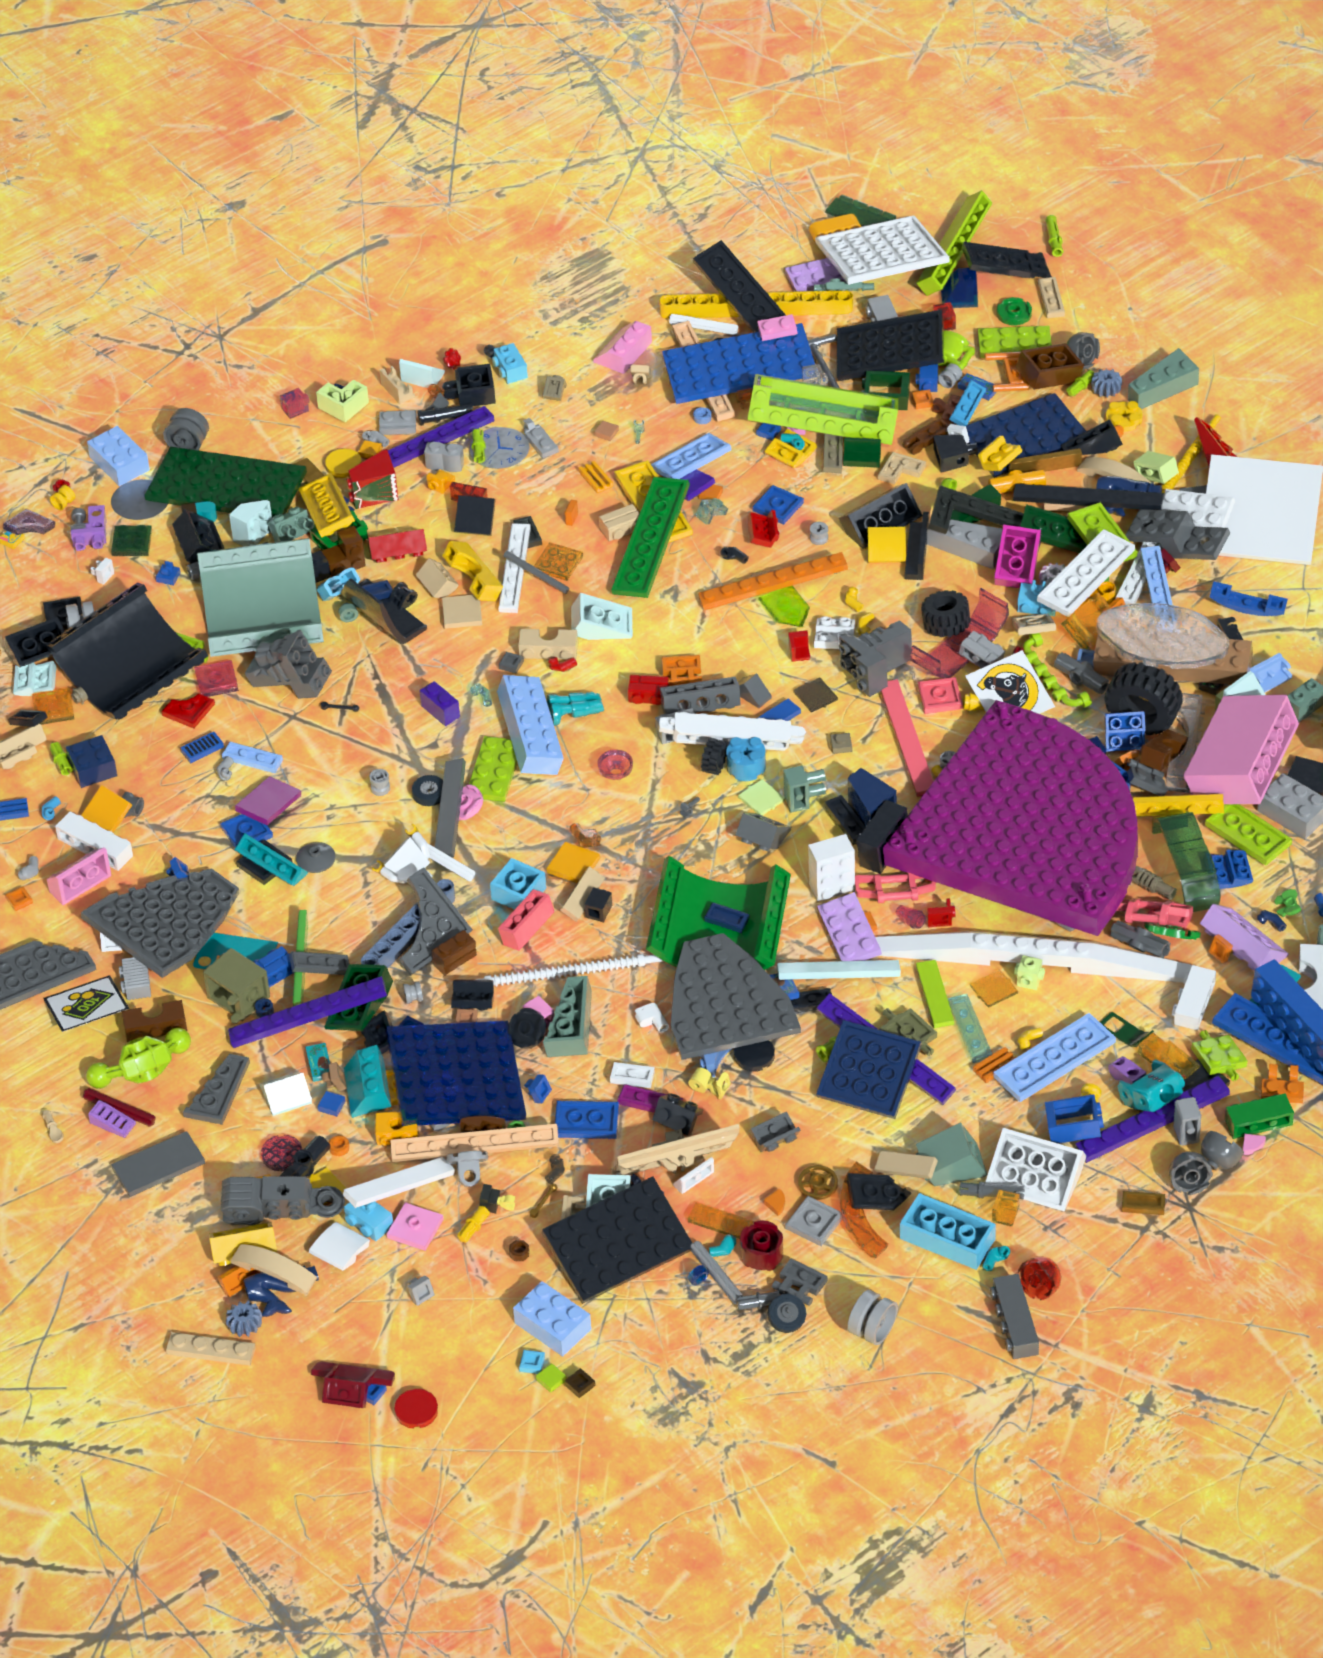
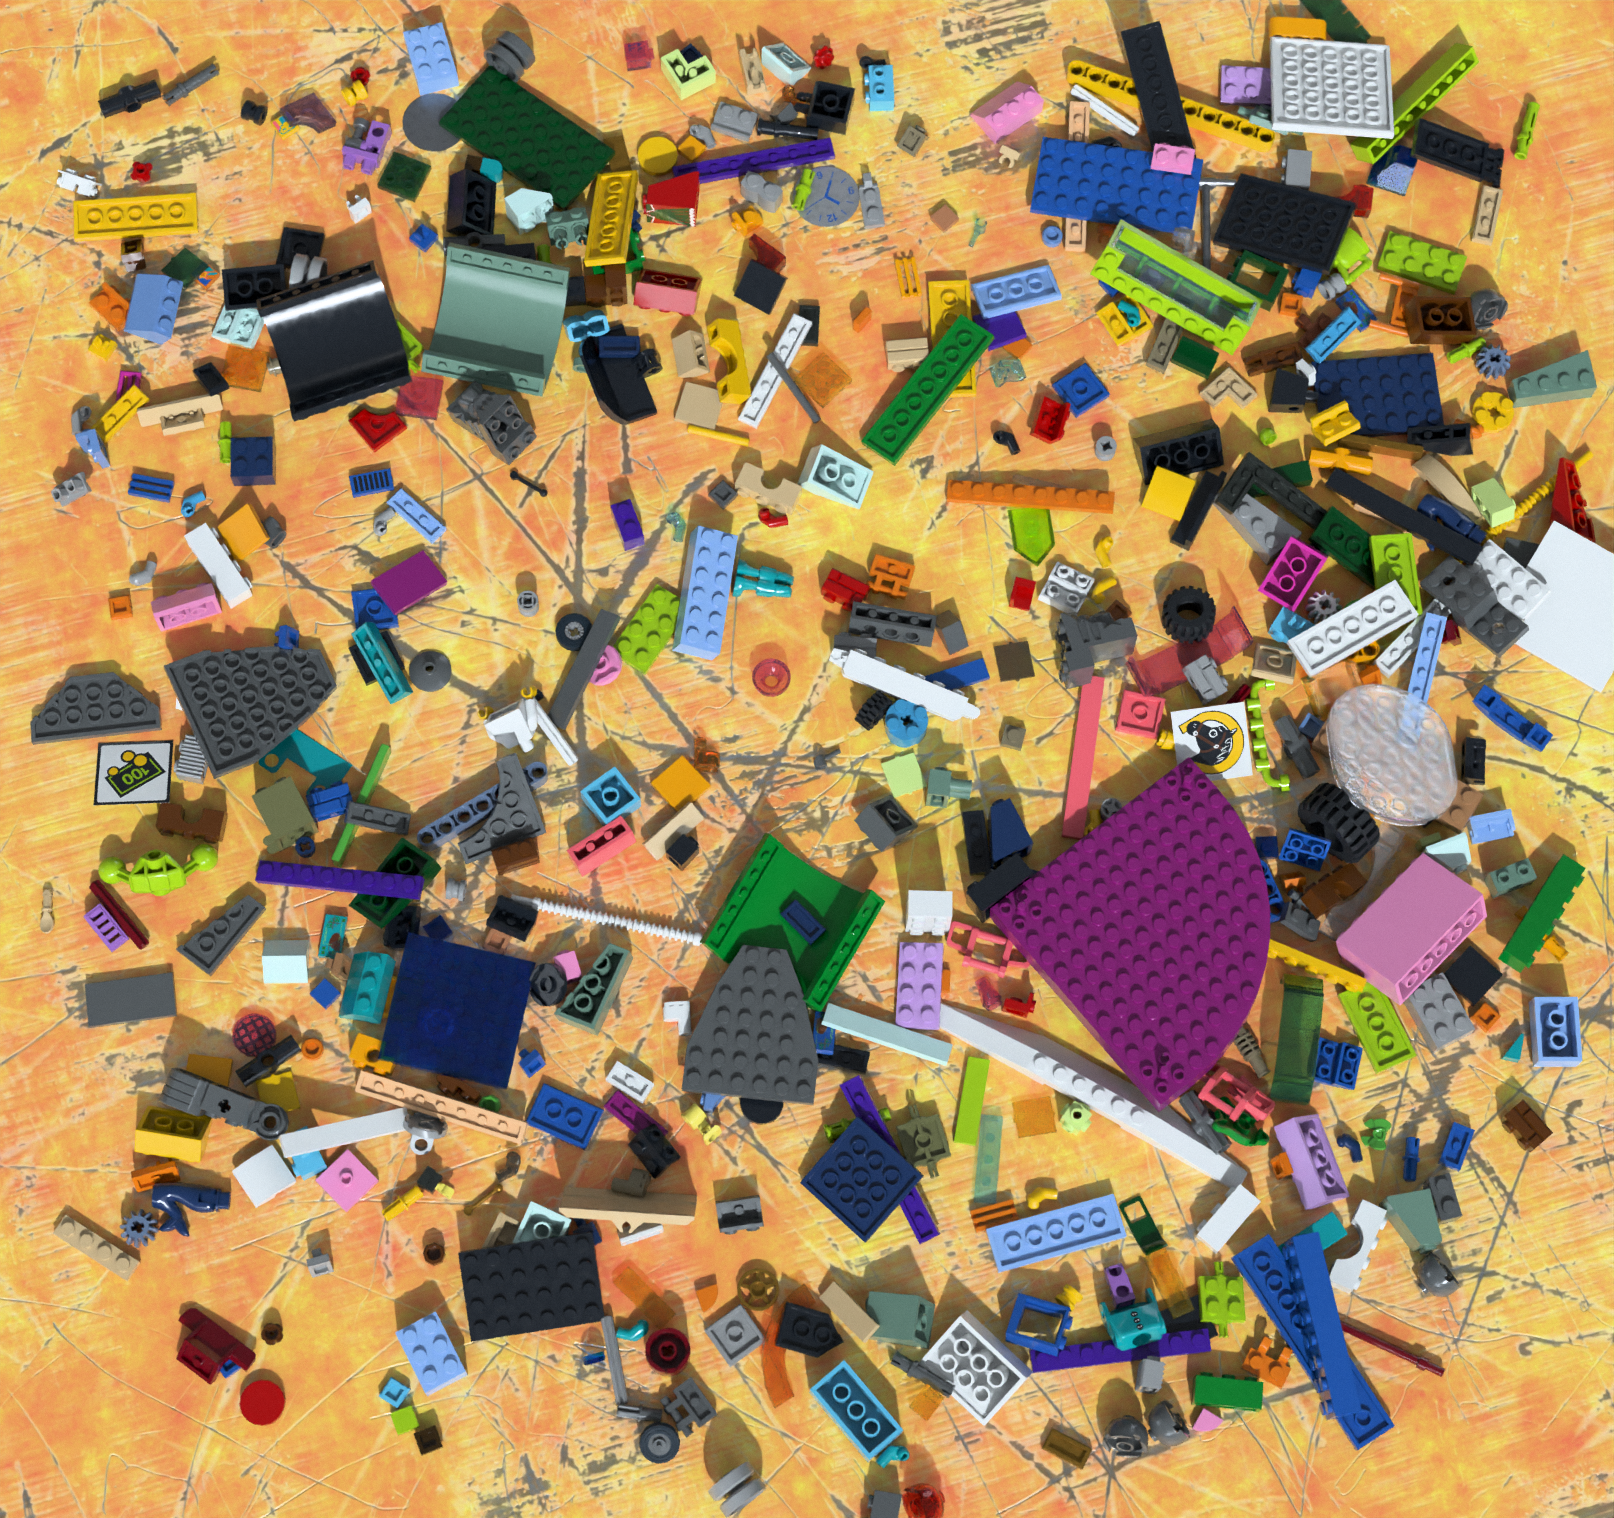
camera: 15 degrees right, 25 degrees up
tan slope [231,1244,317,1295] -> none
green tile [997,297,1032,326] -> none
none -> reddish brown plate [261,1323,283,1345]
none -> yellow bar [688,424,750,447]

